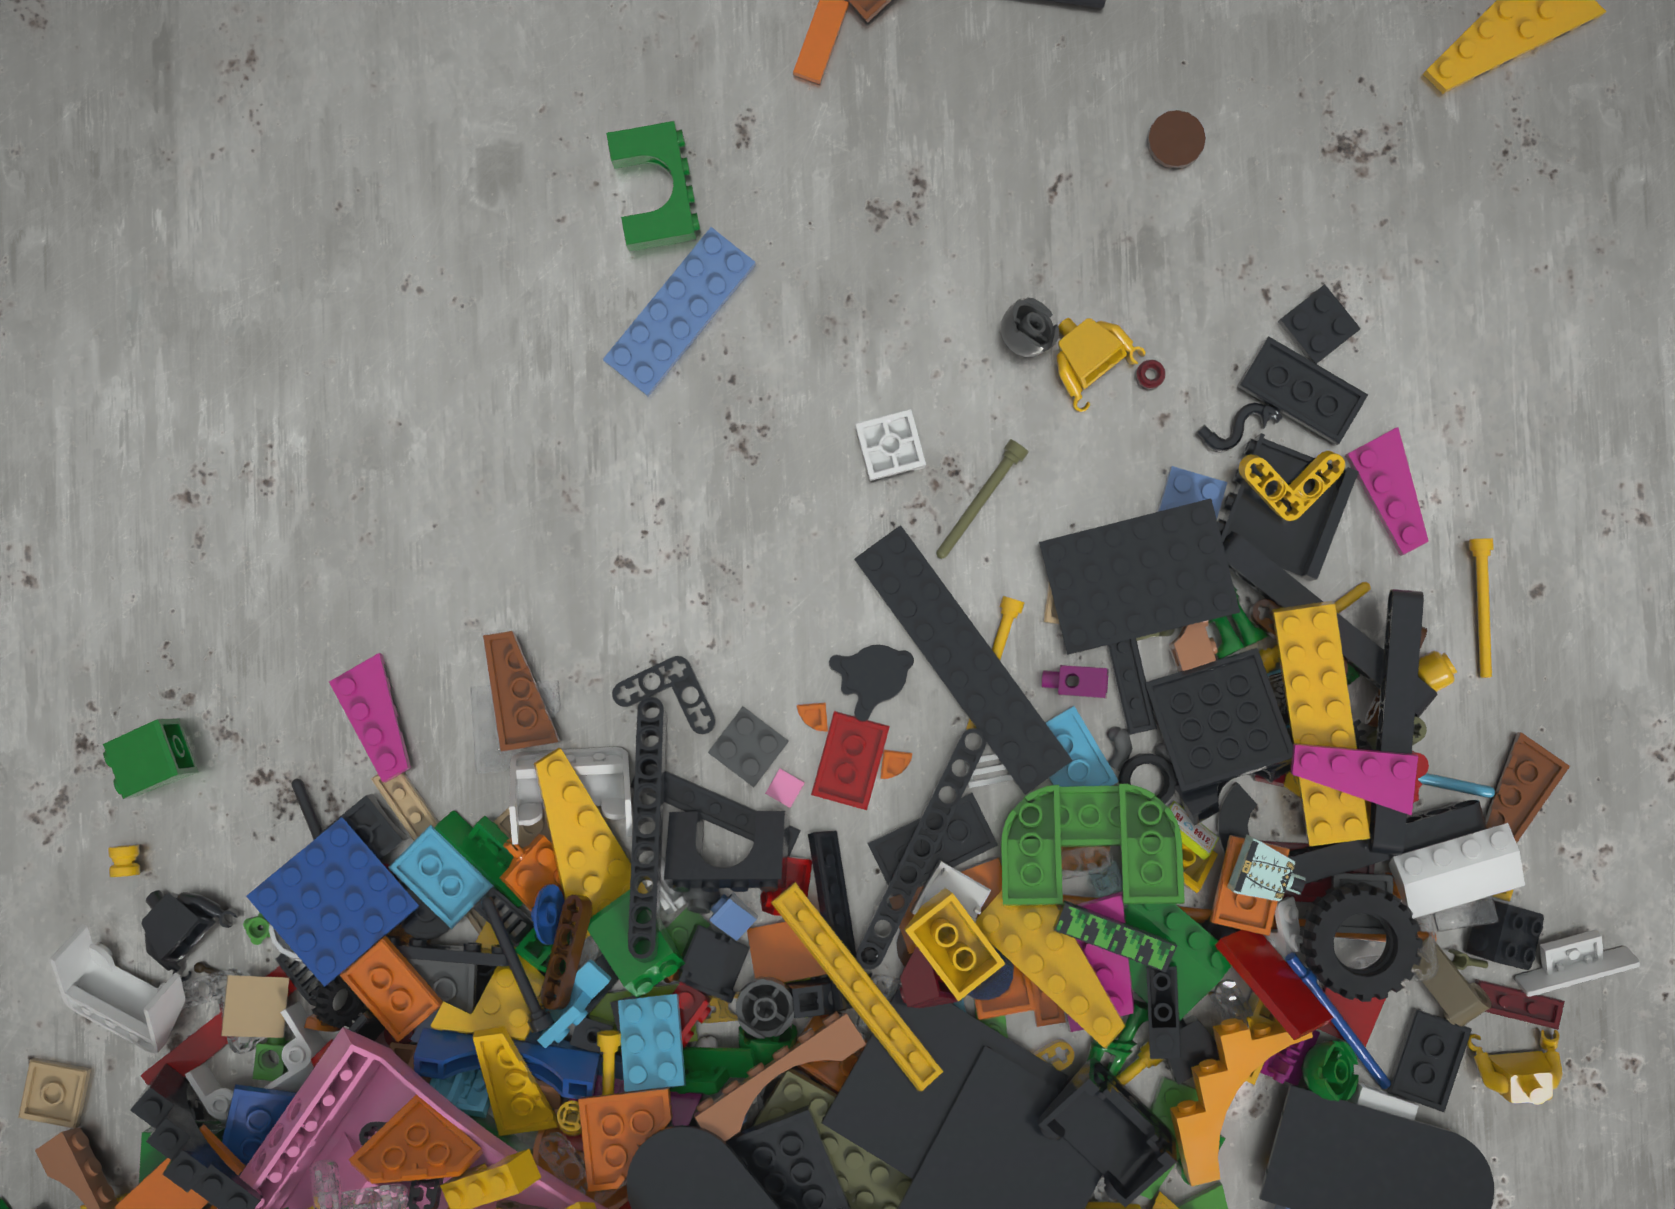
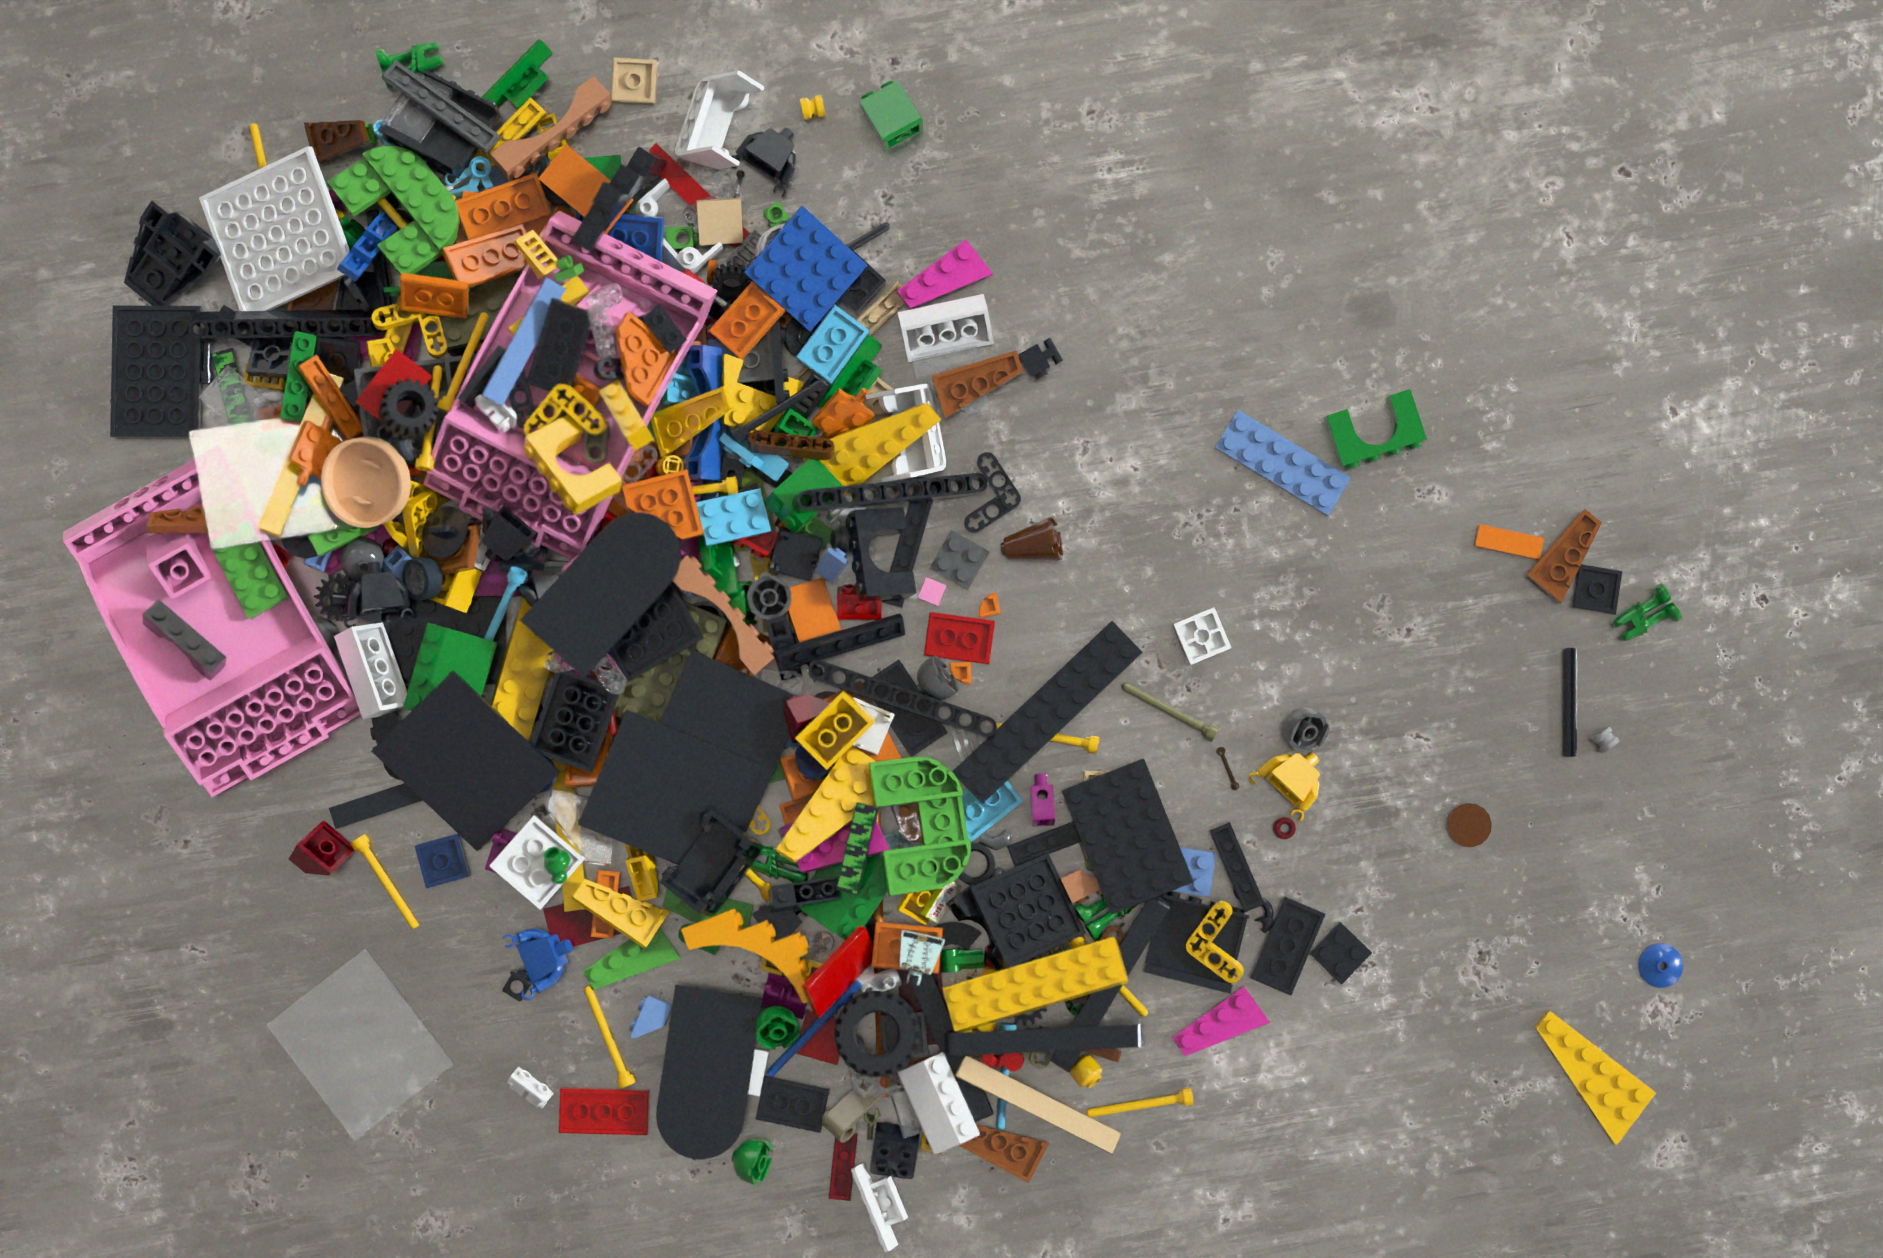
camera: 80 degrees right, 0 degrees up
blue dish [531,884,565,945] -> none
yellow tile [771,883,943,1092] -> none
black tile [829,644,914,722] -> none
dark pink wing [1291,743,1418,816] -> none
yellow torso [1467,1030,1563,1105] -> none
none -> black bracket [642,304,687,353]
none -> green cylinder [732,1139,772,1186]
none -> white slope [898,294,994,362]
none -> dark grey cylinder [917,655,959,700]
none -> green piece [940,948,984,973]
none -> tan tile [955,1055,1121,1154]
none -> reddish brown cone [1000,517,1063,561]
none -> black brick [1018,338,1063,380]
none -> black tile [1210,822,1265,913]
none -> dark brown hinge [1216,747,1239,790]

